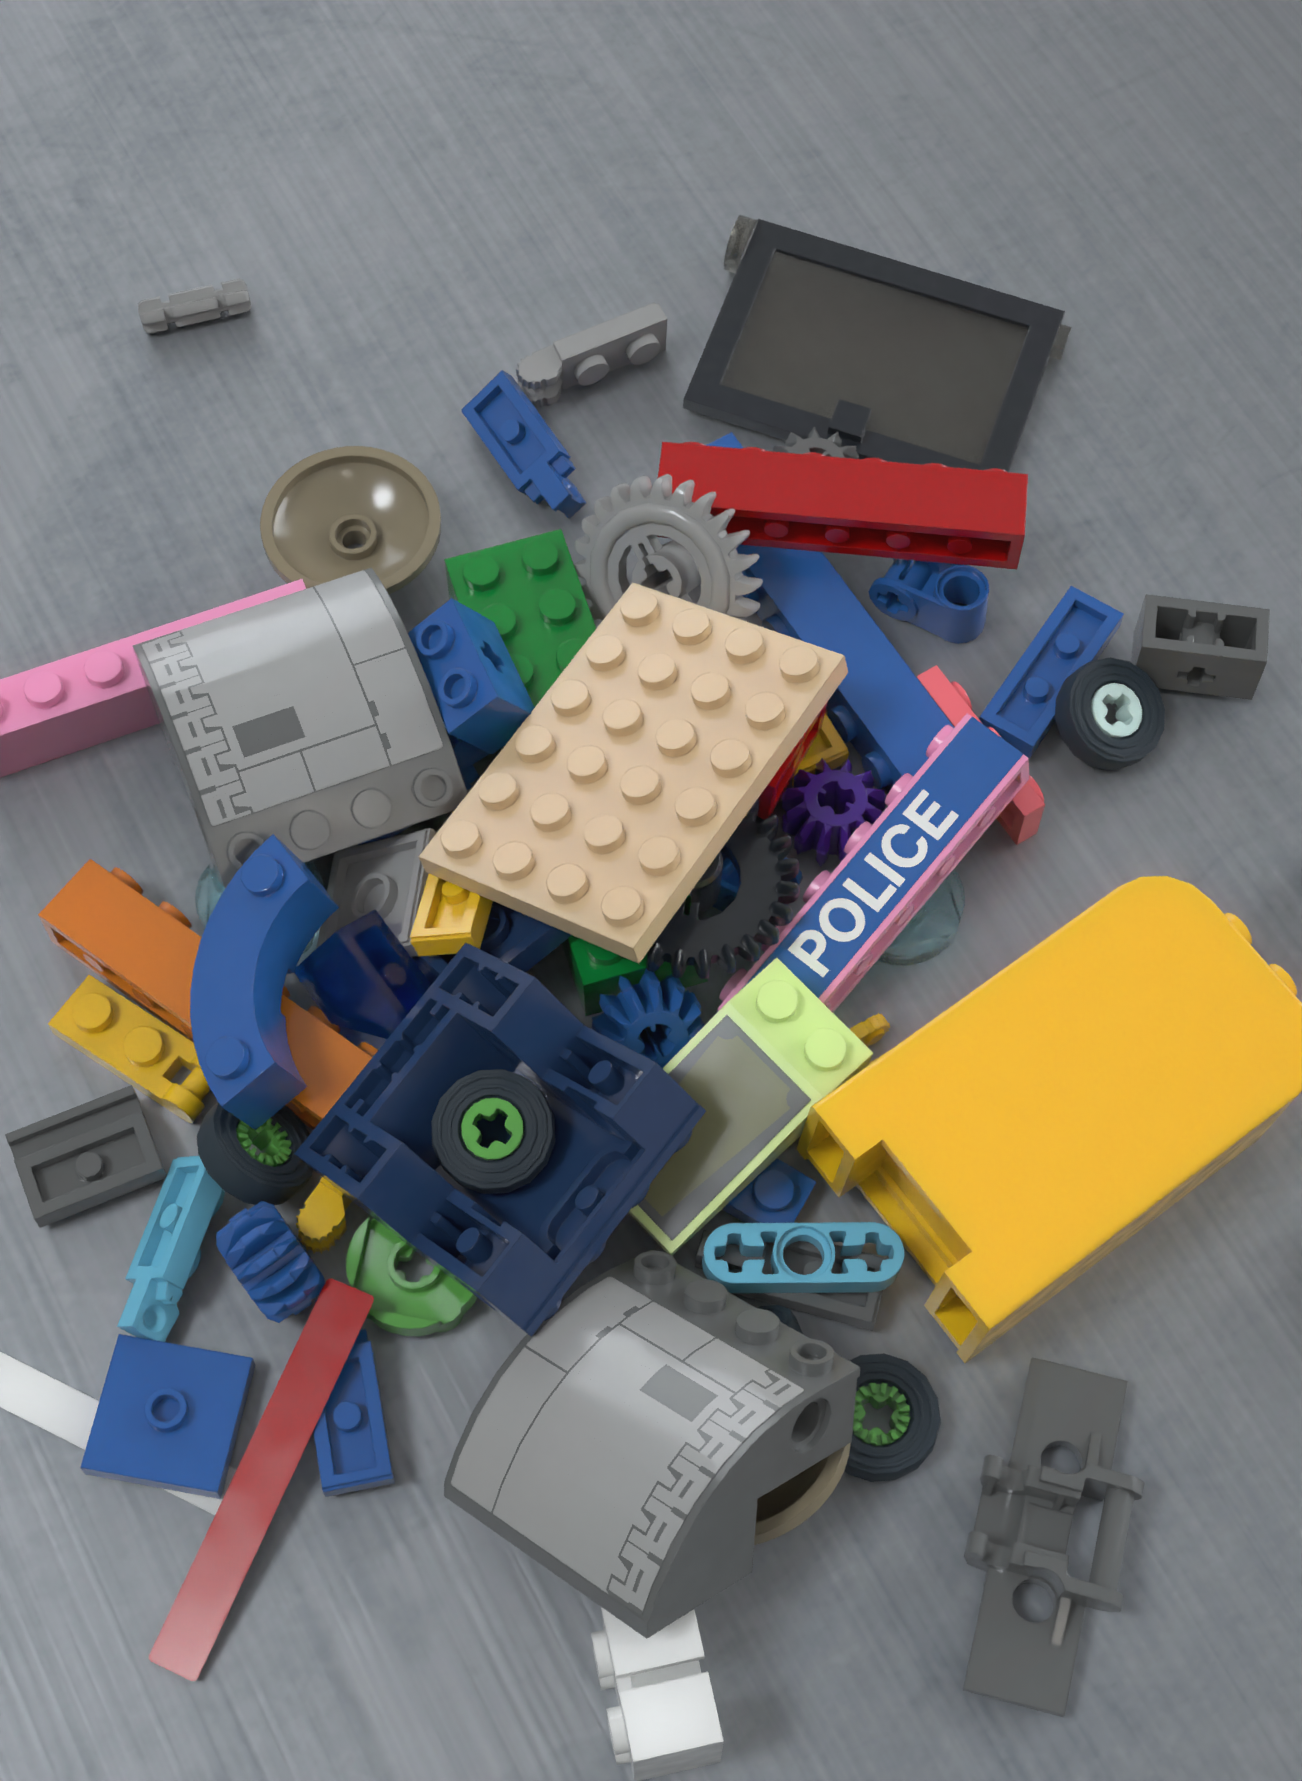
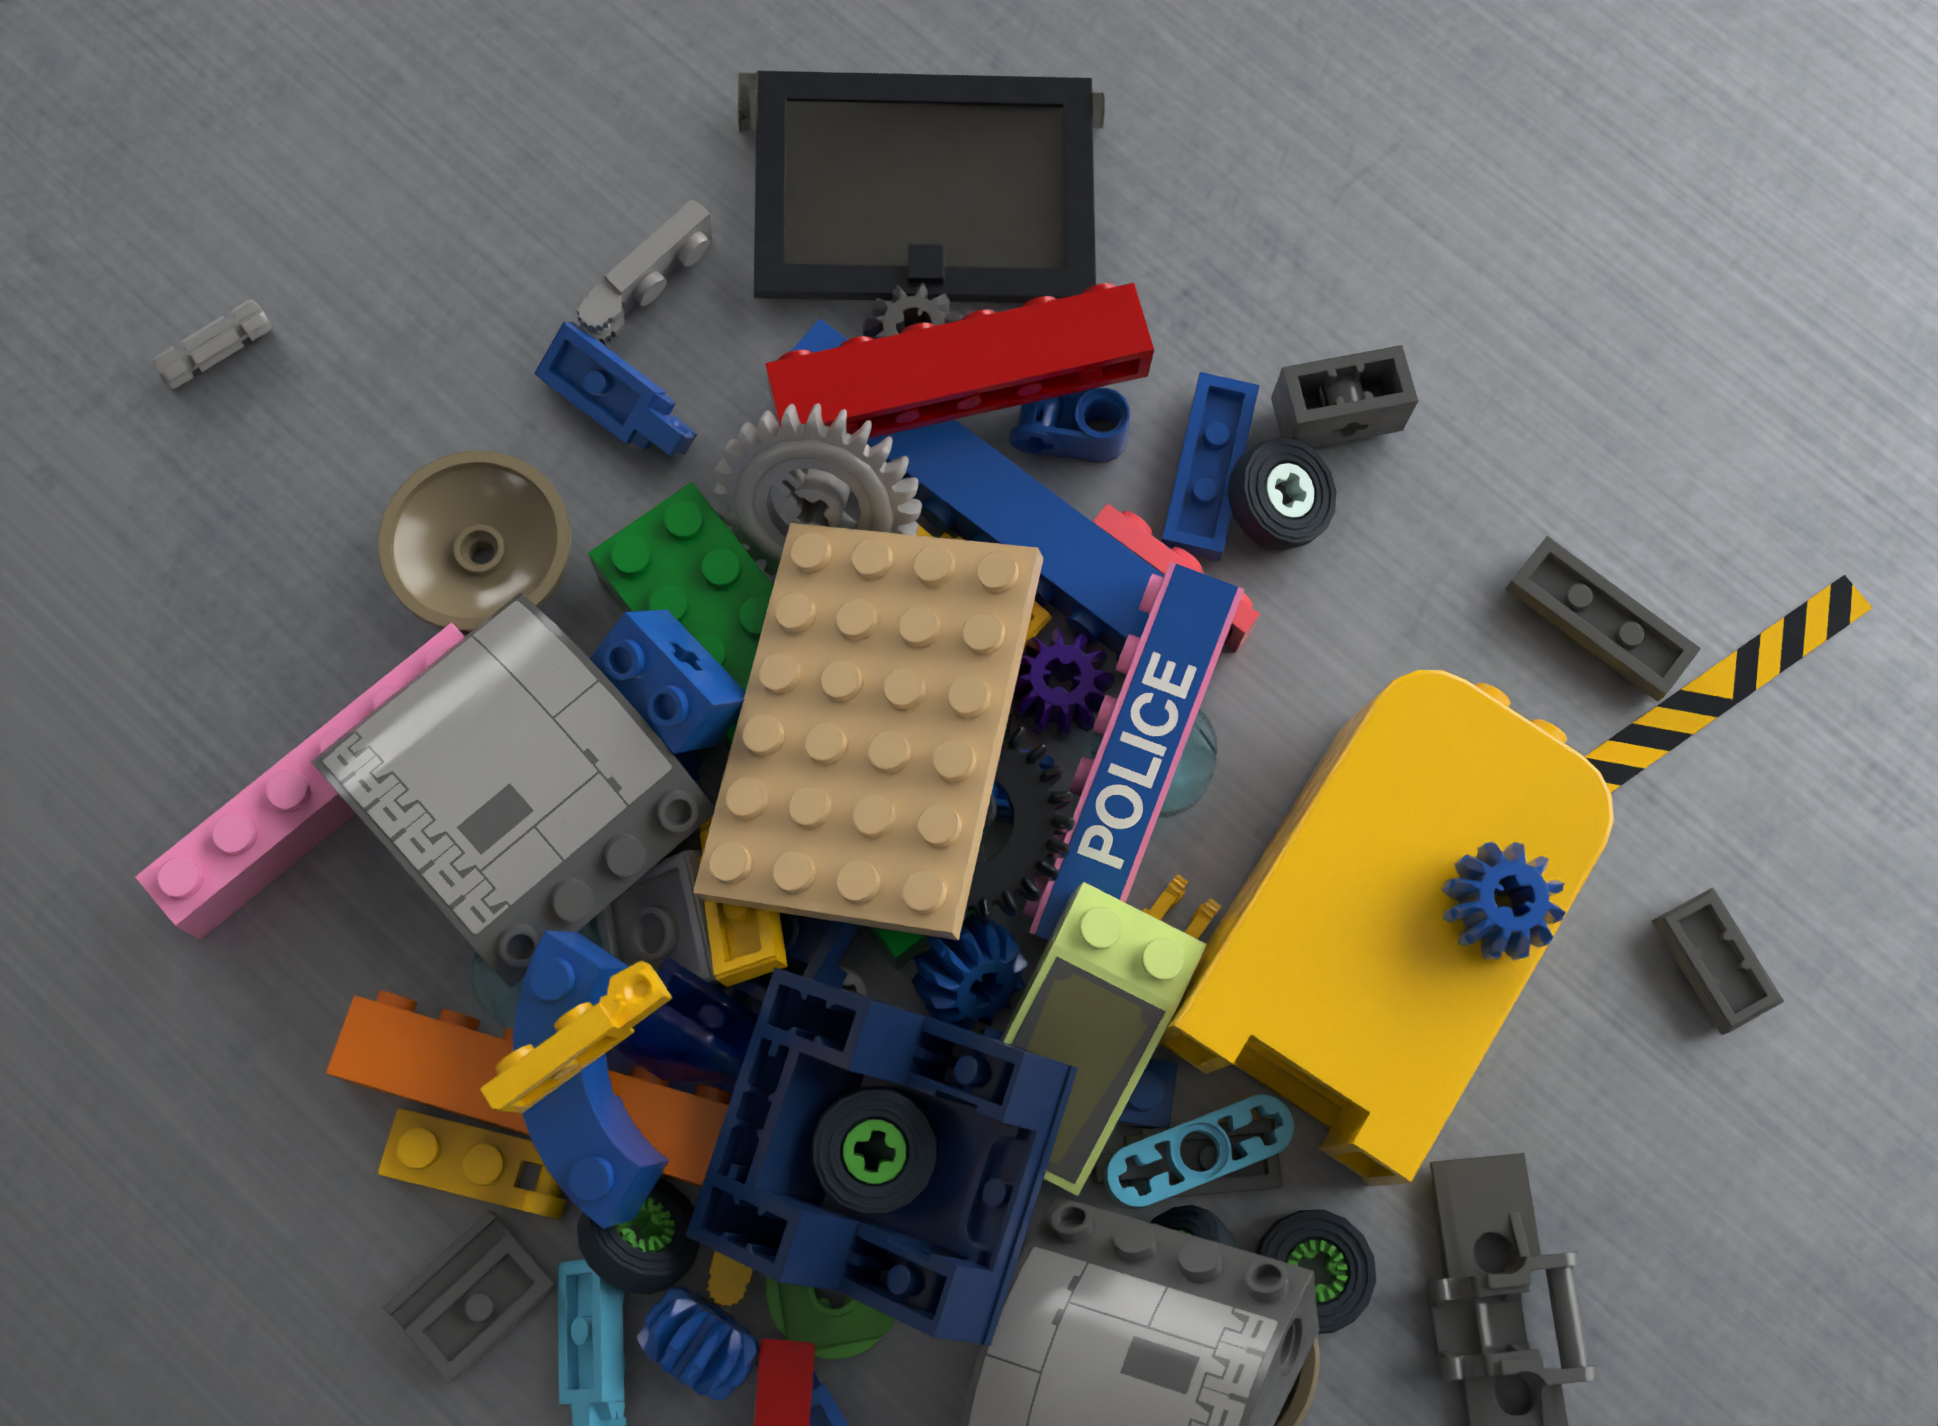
camera: 25 degrees left, 10 degrees up
none -> yellow hinge [480,961,672,1113]
none -> blue gear [1442,842,1566,961]

